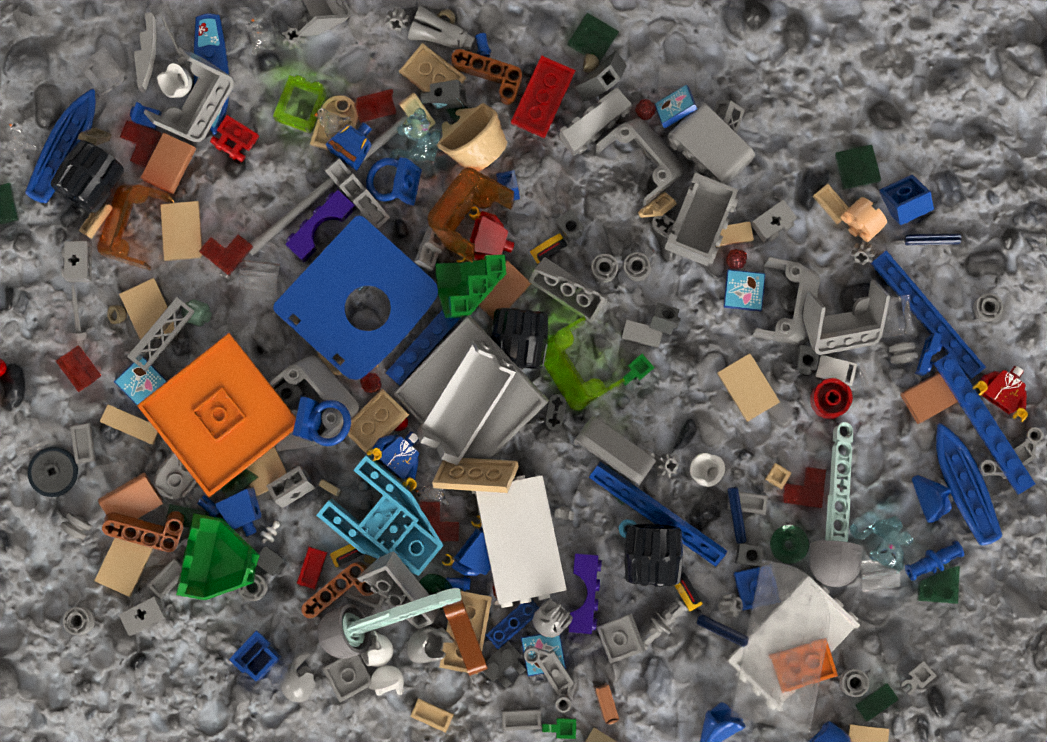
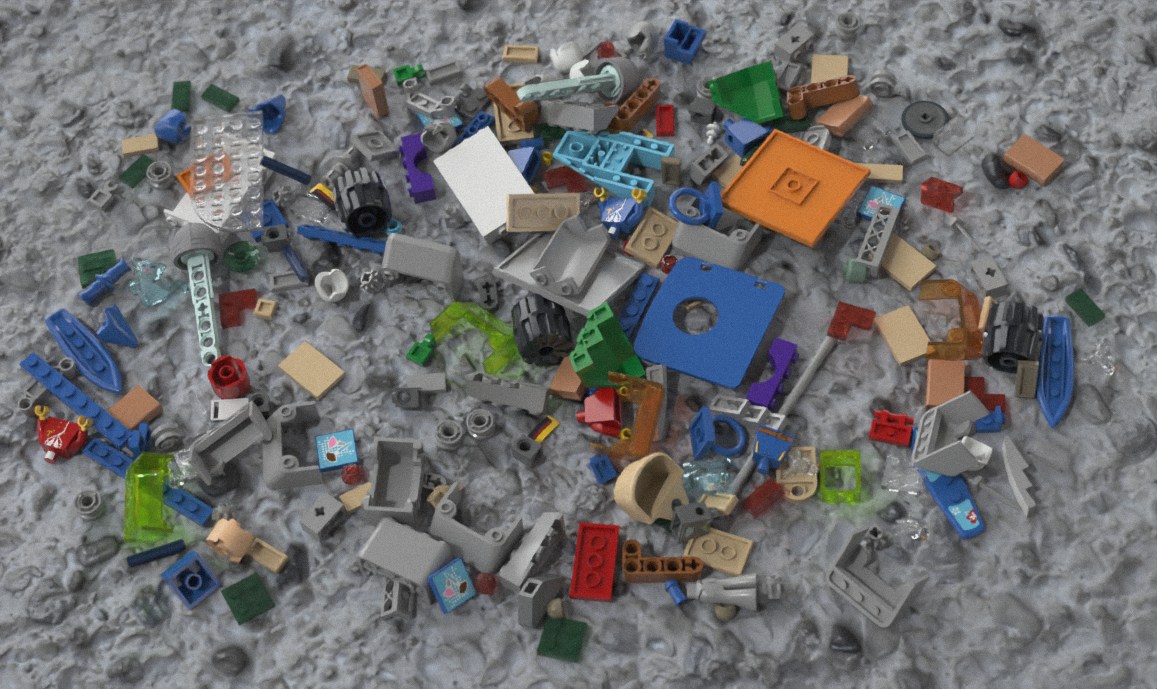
camera: 170 degrees right, 25 degrees down
none -> clear neon green windscreen [124,452,175,543]
none -> clear red piece [596,40,615,58]

